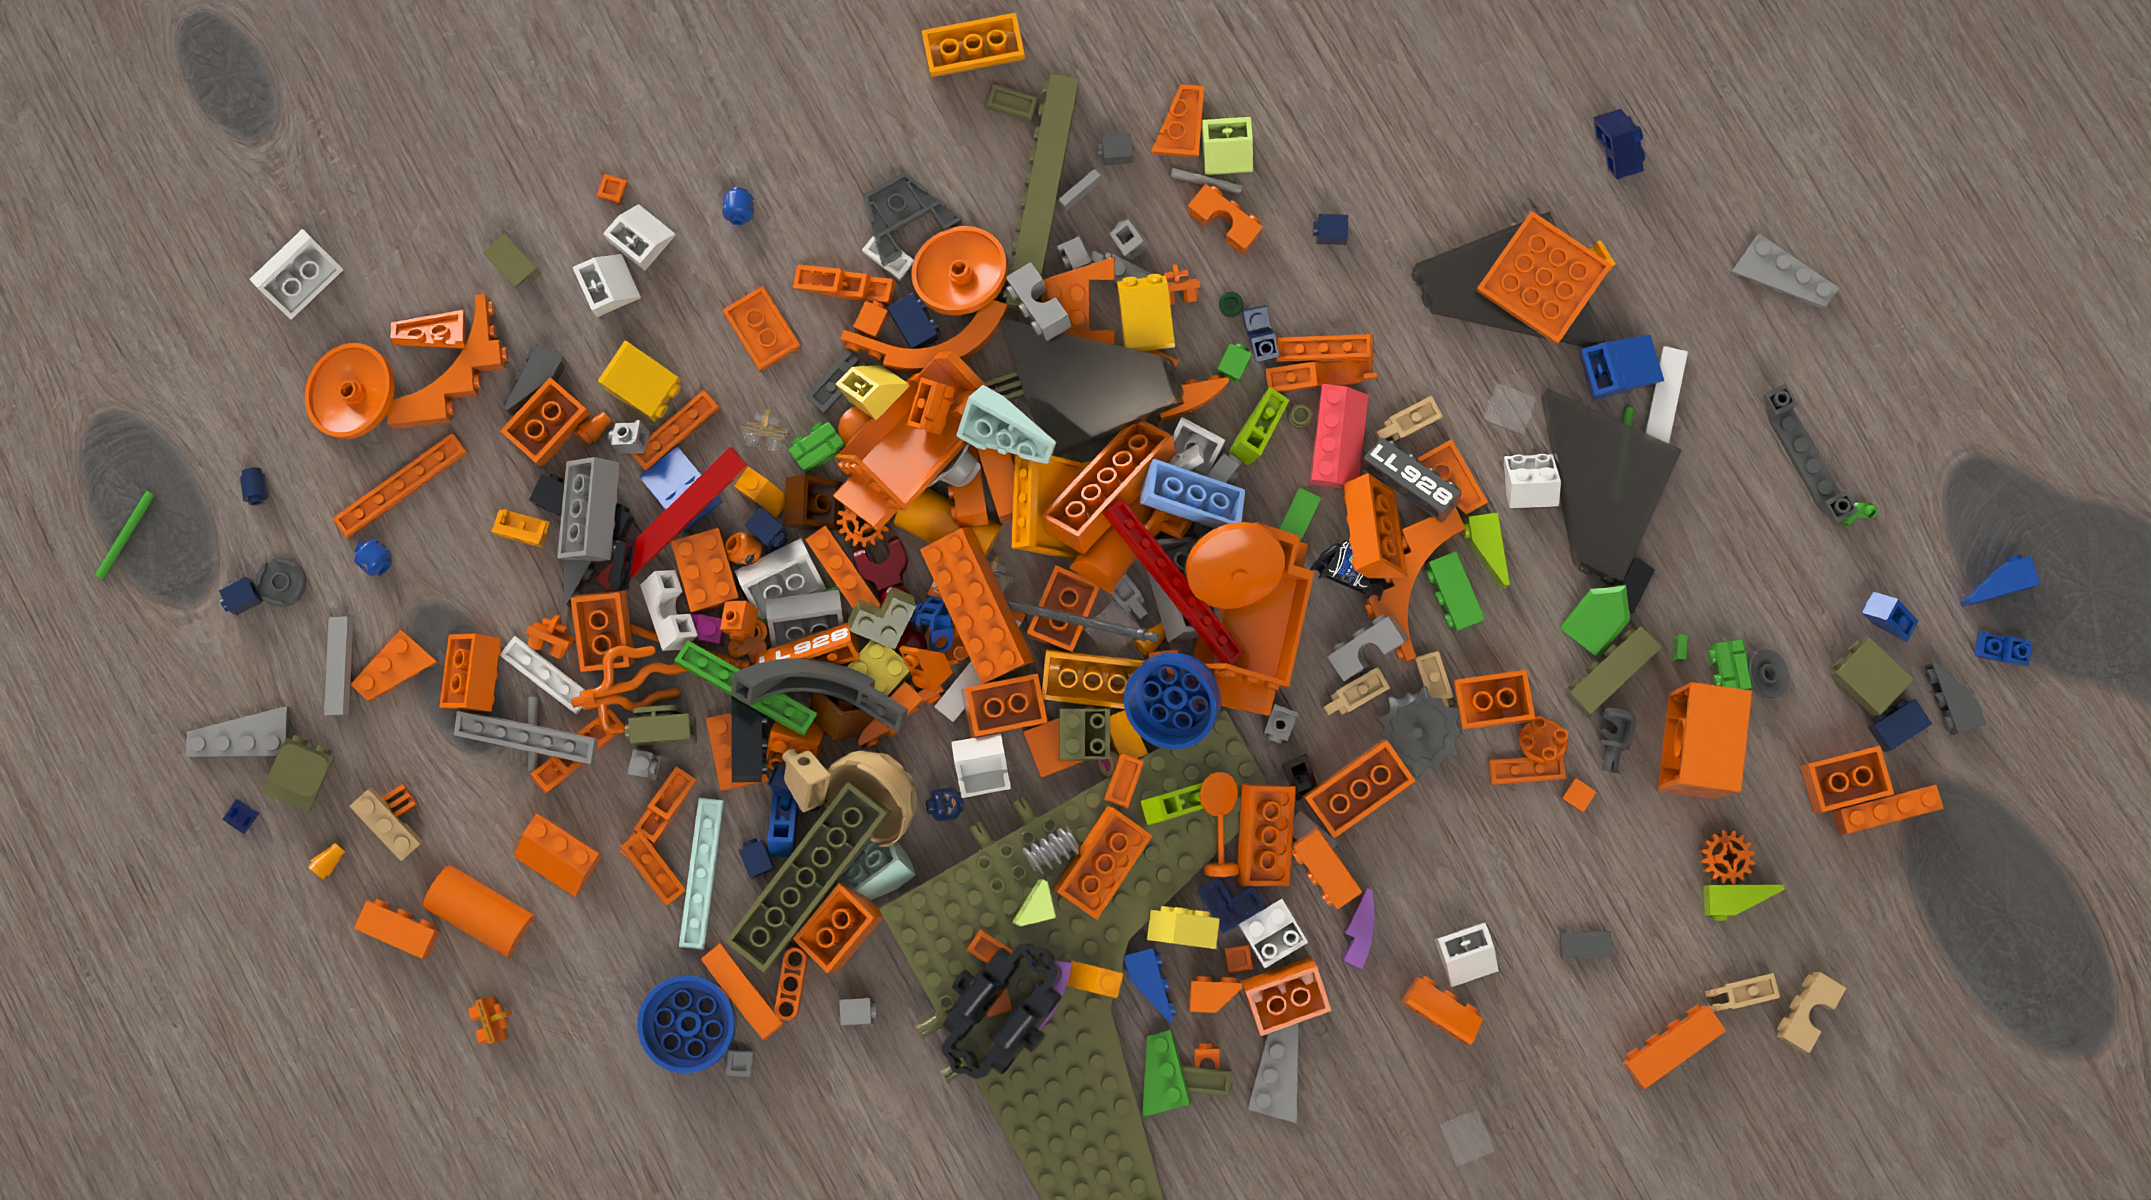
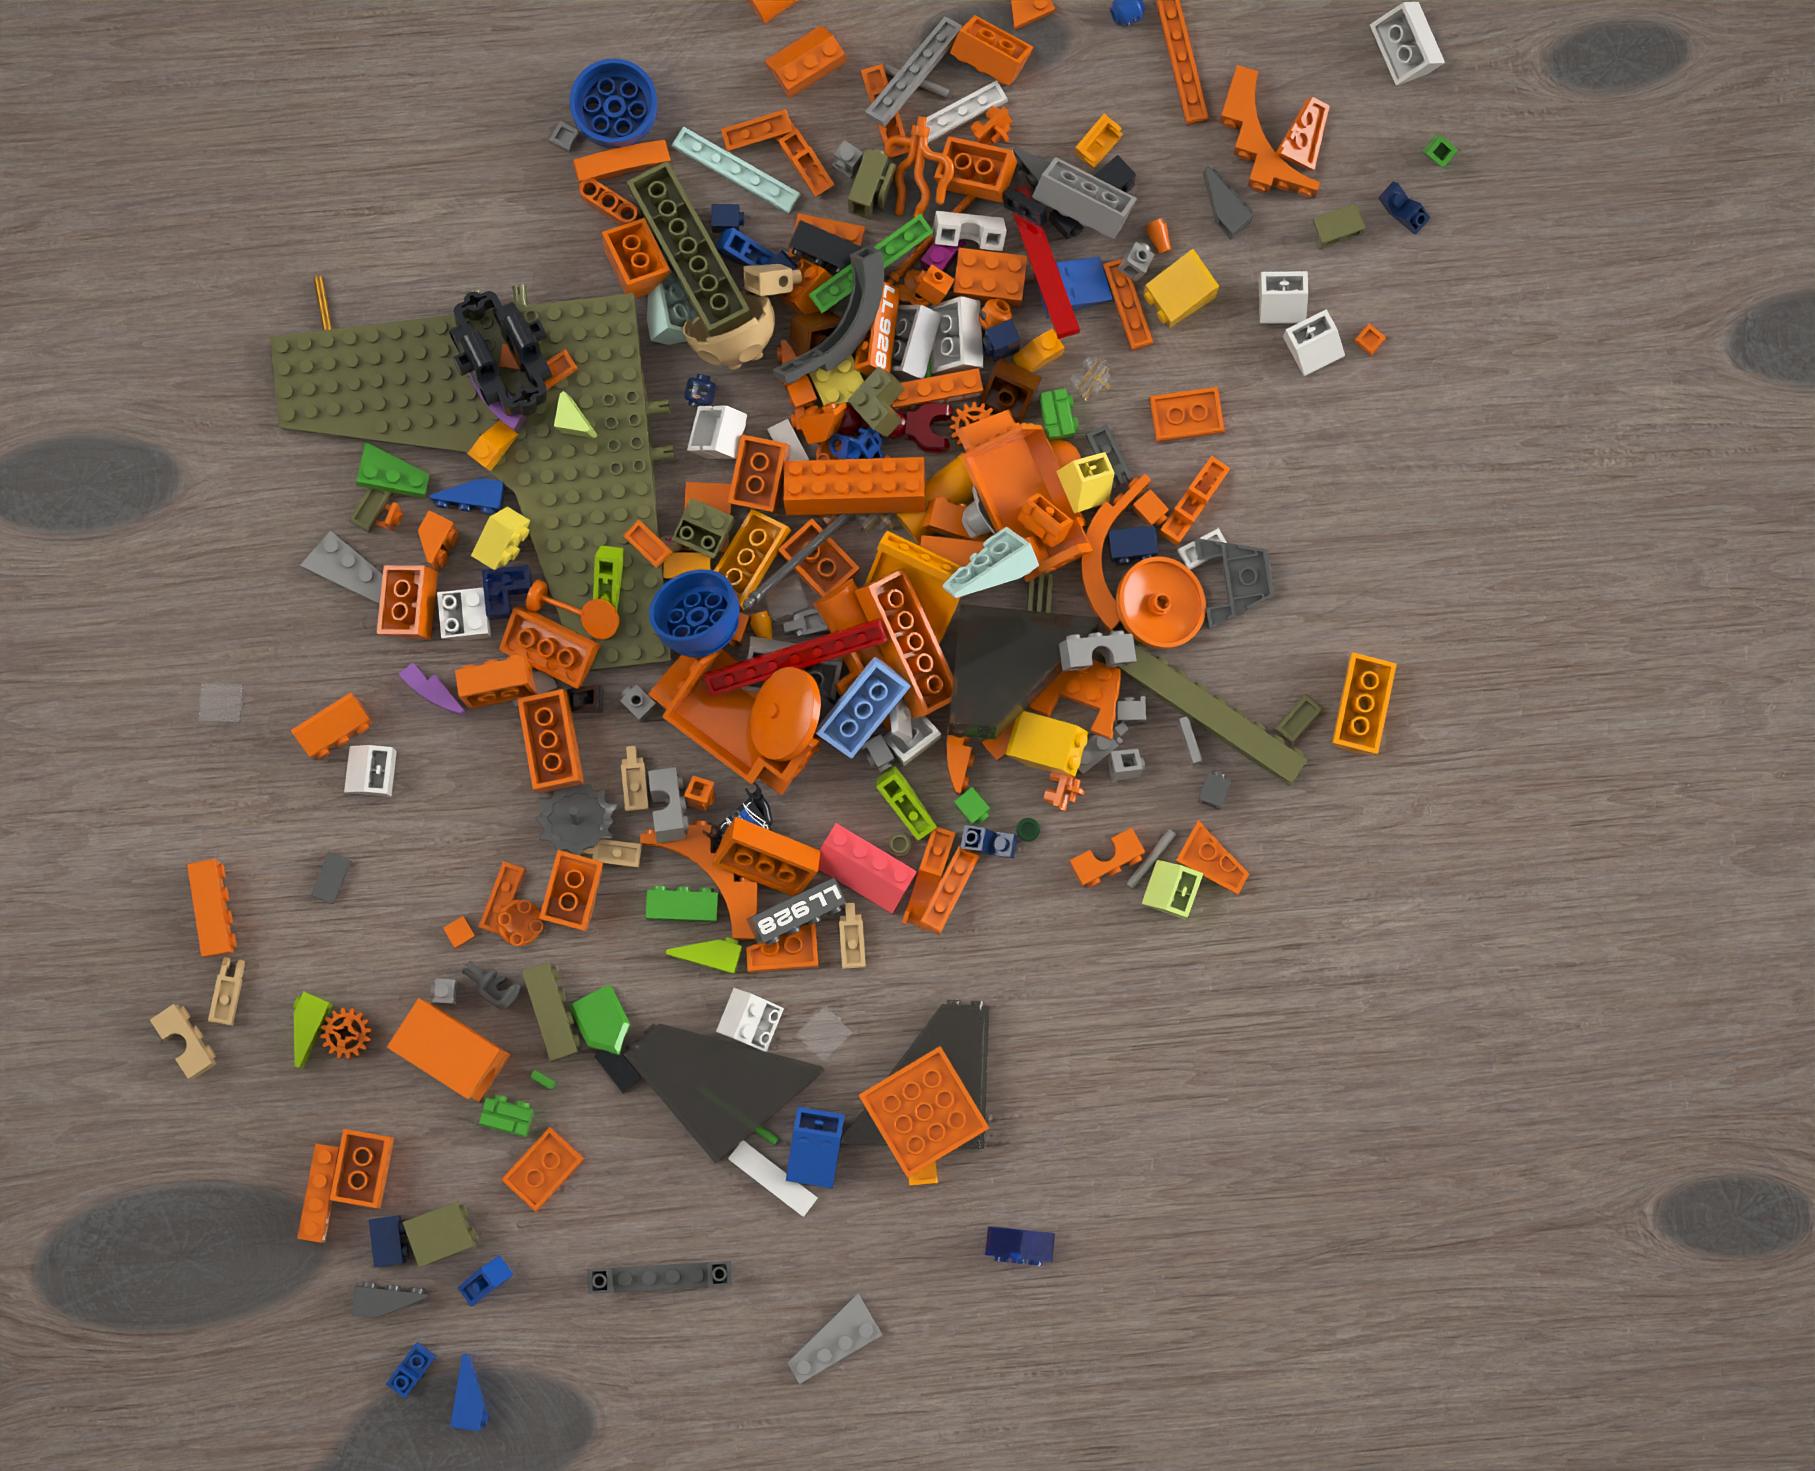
camera: 115 degrees right, 0 degrees up
orange dish [305,343,395,439] -> none
orange brick [500,377,591,468] -> none
blue head [722,188,754,226] -> none
light grey brick [840,998,877,1025] -> none
light grey piece [1022,826,1079,874] -> none
orange slope [1052,806,1152,920] -> none
orange tile [1224,944,1253,973] -> none
bright green tile [1280,487,1321,542] -> none
dark blue brick [1312,214,1348,245] -> none
dark grey dish [1749,649,1789,698] -> none
bright green arm [1841,502,1878,527] -> none
none -> light grey brick [430,978,458,1005]
none -> orange tile [501,1127,585,1212]
none -> orange brick [684,776,716,812]
none -> dark blue slope [1378,181,1430,234]
none -> bright green brick [1421,134,1458,168]

